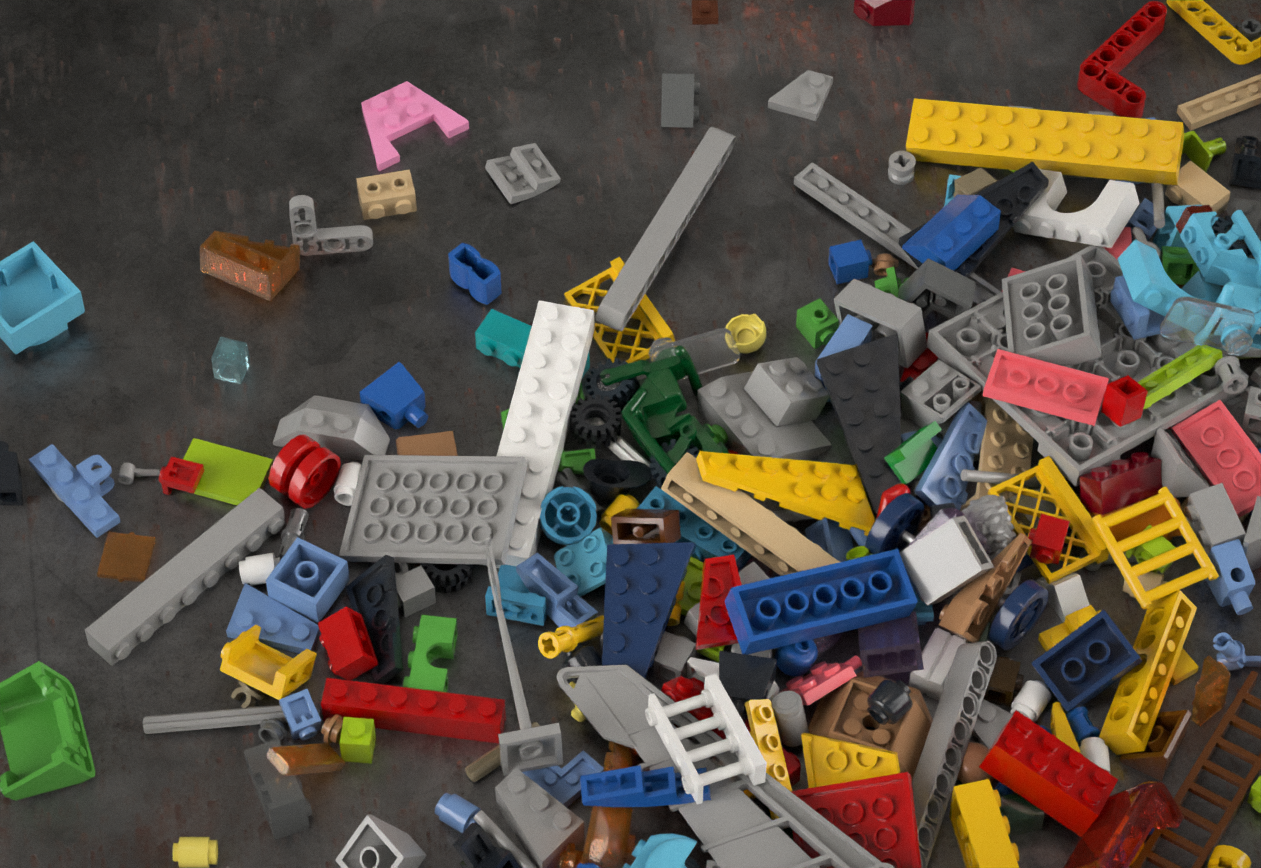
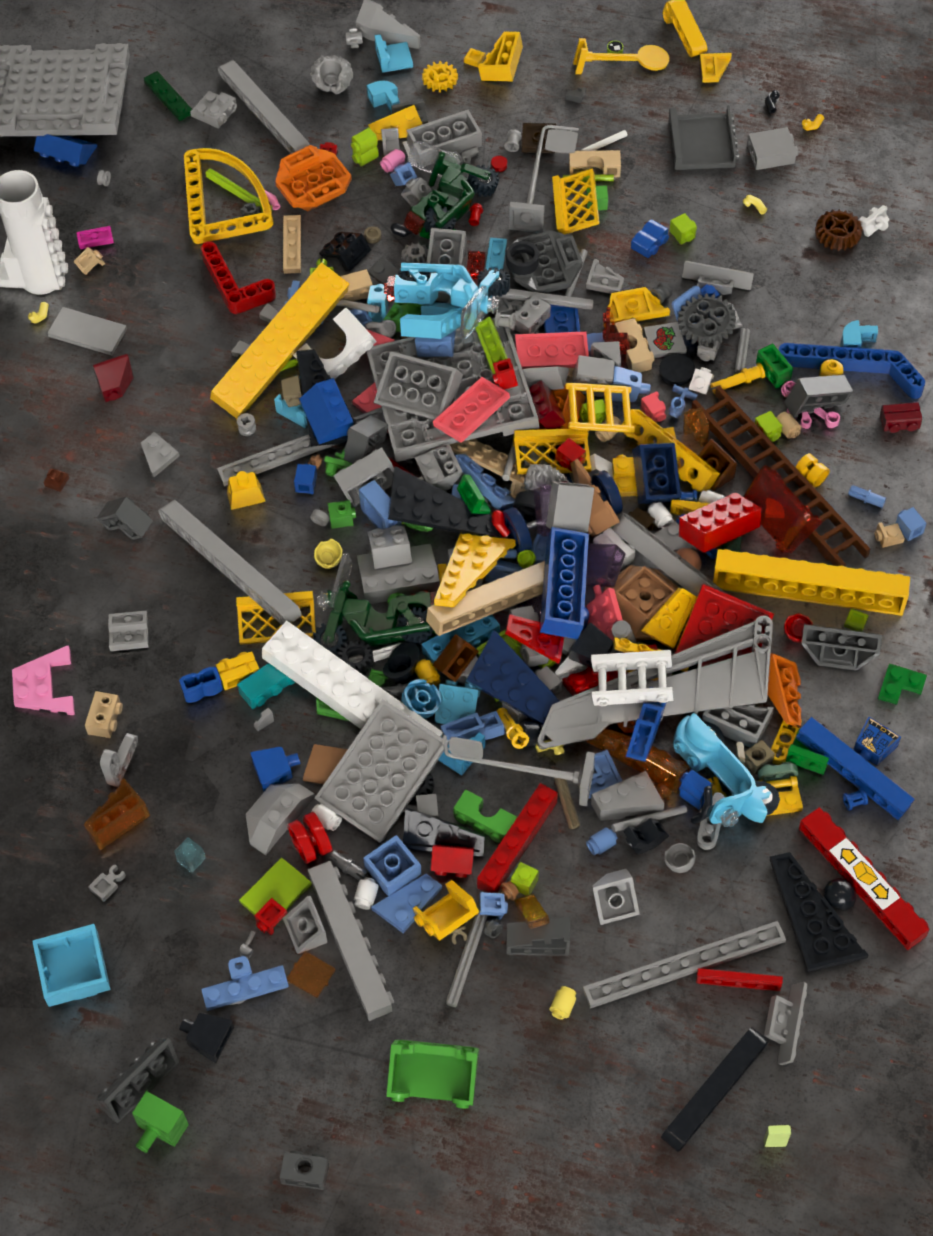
camera: 65 degrees left, 5 degrees up
black head [867,680,912,725] -> none
none -> light grey plate [88,865,126,902]
none -> yellow brick [215,651,259,690]
none -> yellow torso [227,471,265,510]
none -> light grey tile [254,708,274,731]
none -> light grey slope [283,896,327,954]
none -> light grey tile [310,509,330,526]
none -> coral brick [641,391,667,422]

